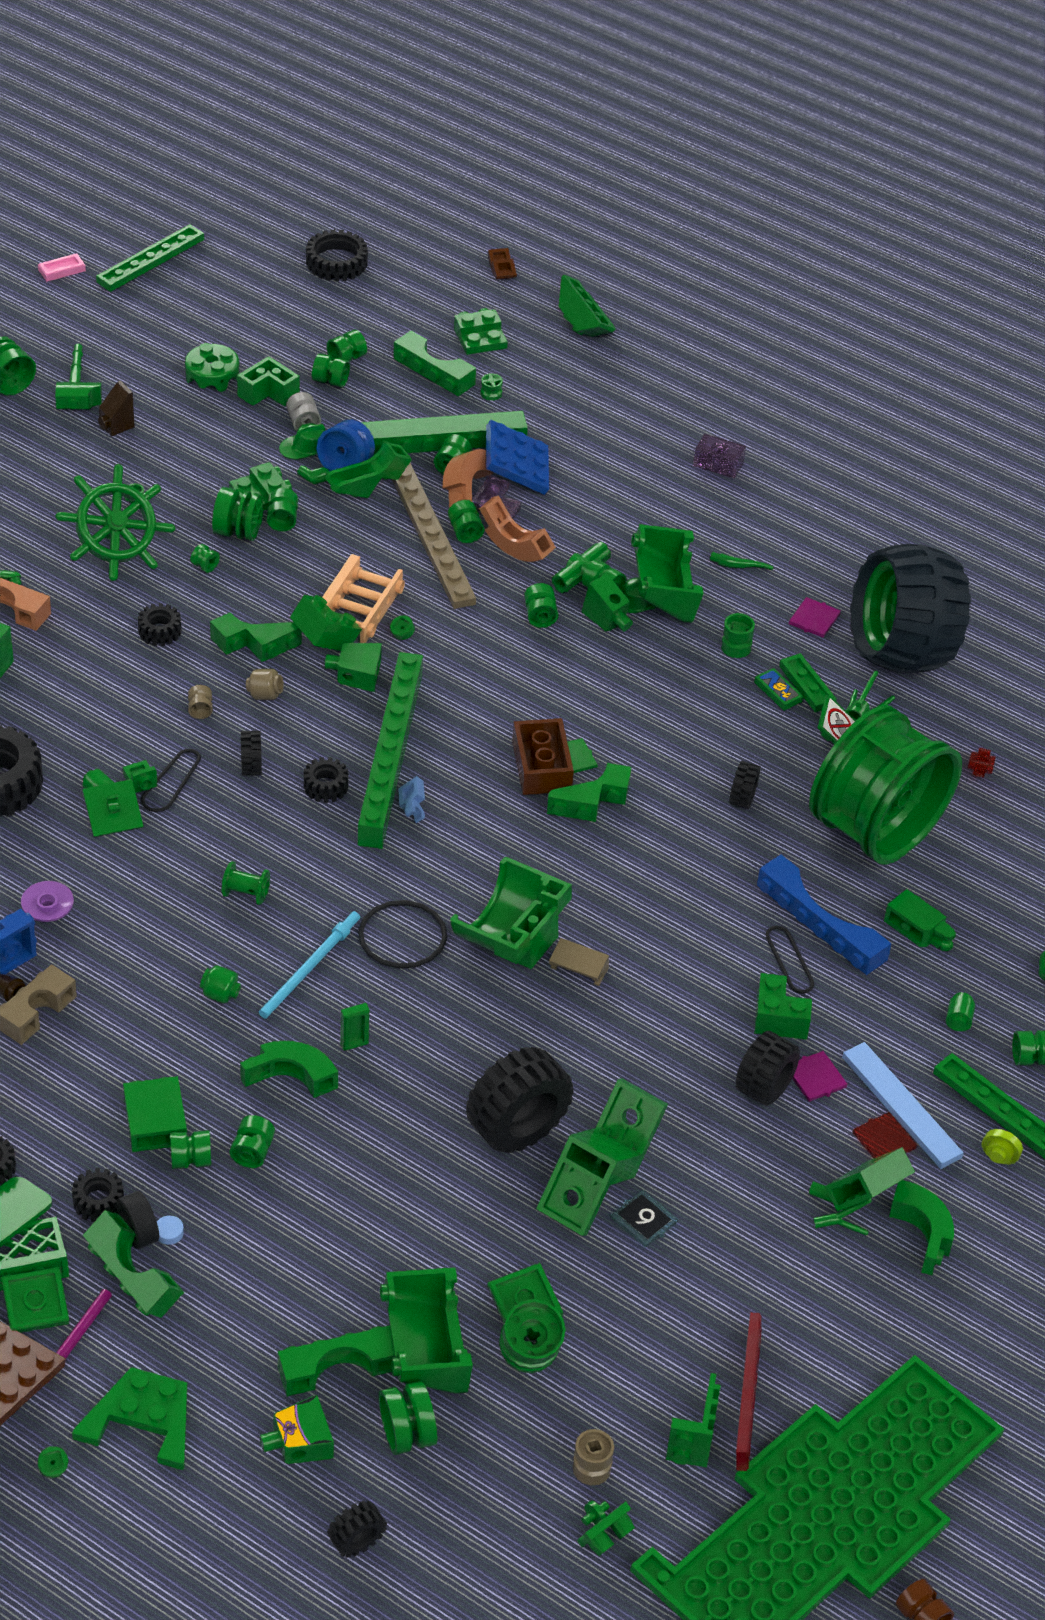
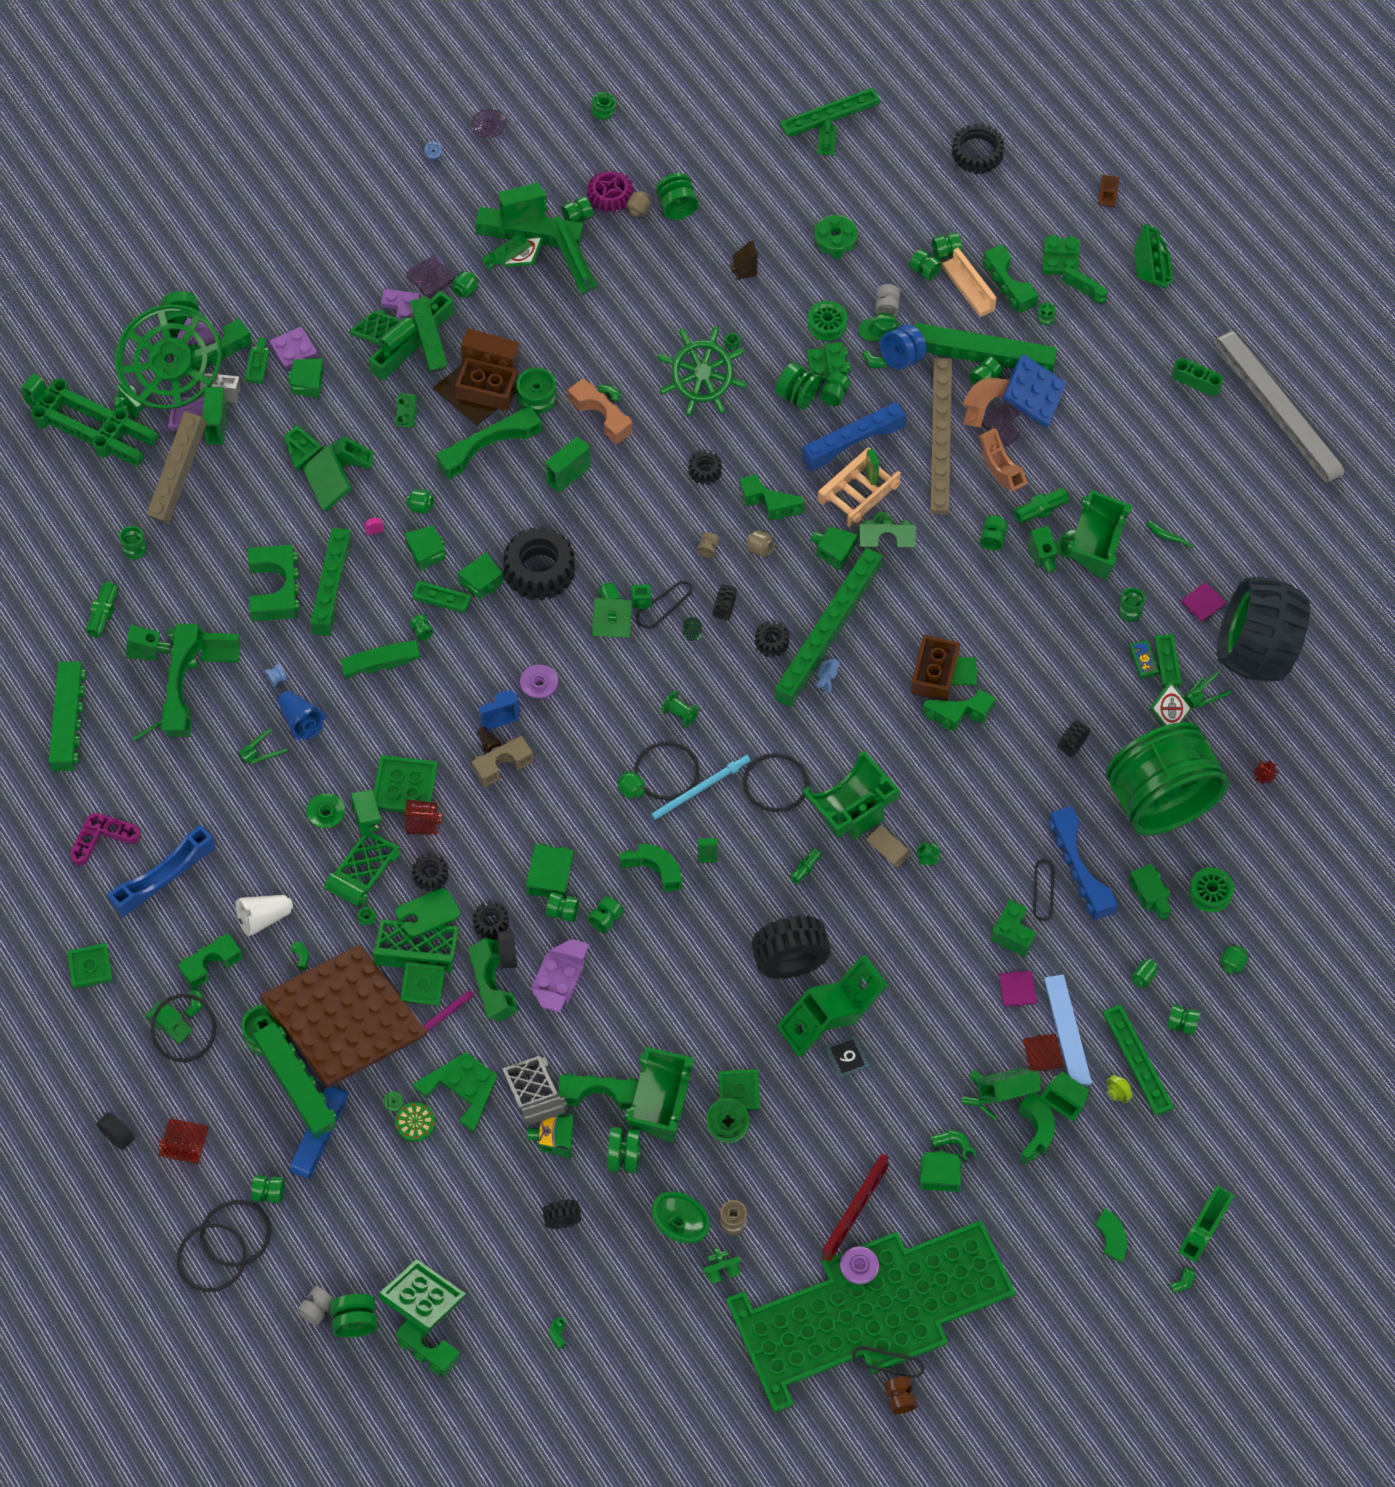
camera: 25 degrees right, 15 degrees up
bright pink tile [38,254,86,282] -> none
green piece [55,344,102,409] -> none
light blue tile [157,1216,184,1245] -> none
green wheel [190,544,220,573] -> none
green brick [237,356,300,406] -> none
green brick [290,595,362,651] -> none
green arch [325,442,412,498] -> none
green wheel [448,500,485,543] -> none
green wheel [582,559,626,591] -> none
green plate [666,1373,721,1468] -> none
clear purple brick [693,433,746,479] -> none
black tyre [736,1031,800,1106] -> none
none -> green tile [395,1102,436,1142]
none -> dark grey piece [502,1055,568,1127]
none -> medium lavender piece [531,939,590,1013]
none -> black piece [634,742,700,800]
none -> green dish [651,1192,710,1244]
none -> clear green wheel [683,617,702,641]
none -> green pin [789,848,822,885]
none -> blue arch [802,402,906,472]
none -> green wheel [808,301,847,341]
none -> green hinge [817,120,837,155]
none -> medium lavender wheel [840,1246,879,1285]
none -> black piece [852,1346,924,1378]
none -> green arch [859,521,916,547]
none -> green tile [865,449,880,485]
none -> green gear [916,842,940,867]
none -> green torso [919,1151,961,1192]
none -> green piece [930,1129,976,1163]
none -> light nougat fence [942,248,997,317]
none -> green torso [1039,1071,1089,1121]
none -> green hinge [1062,266,1108,304]
none -> green beam [1172,358,1223,396]
none -> green wheel [1189,867,1234,913]
none -> light grey beam [1215,331,1344,483]

